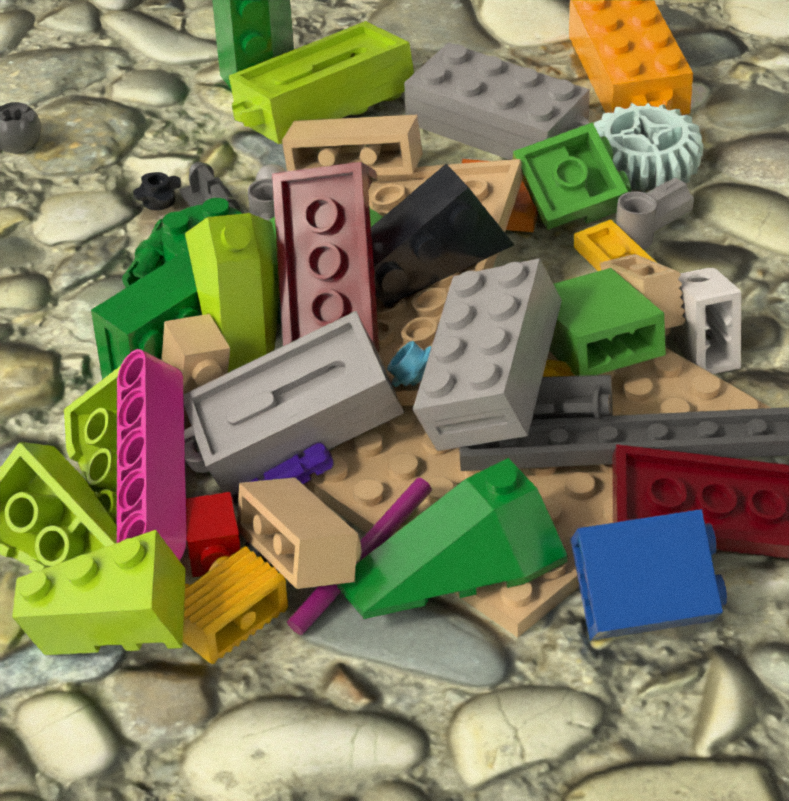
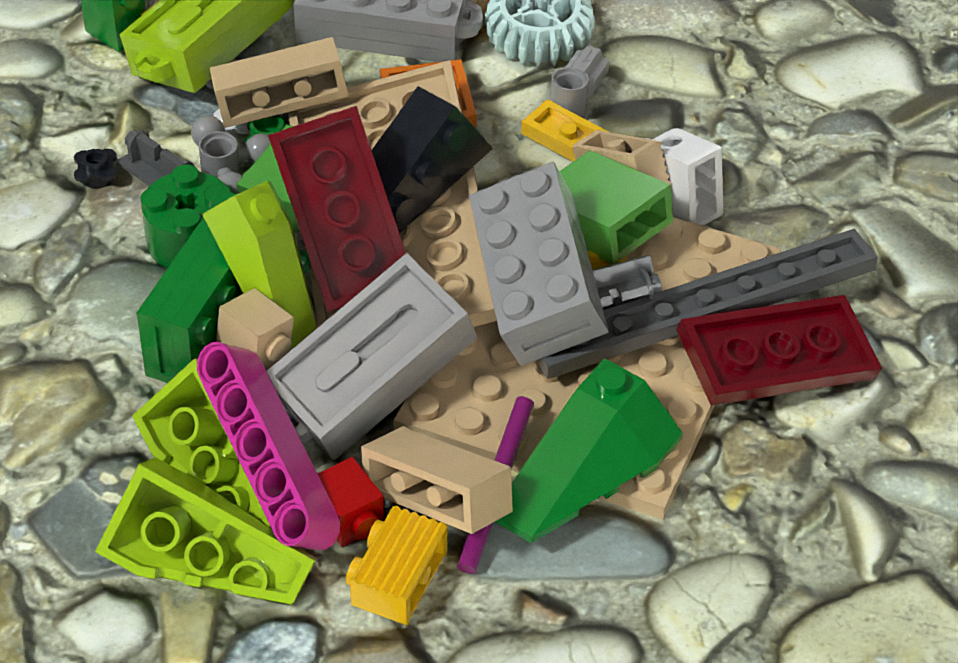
camera: 25 degrees left, 5 degrees up
lime wedge [12,530,186,655] -> none
green pin [122,219,165,287] -> none
dark purple axle [248,442,334,484] -> none
medium azure plate [387,341,432,387] -> none
bright green plate [513,122,631,230] -> none
blue brick [570,509,727,641] -> none

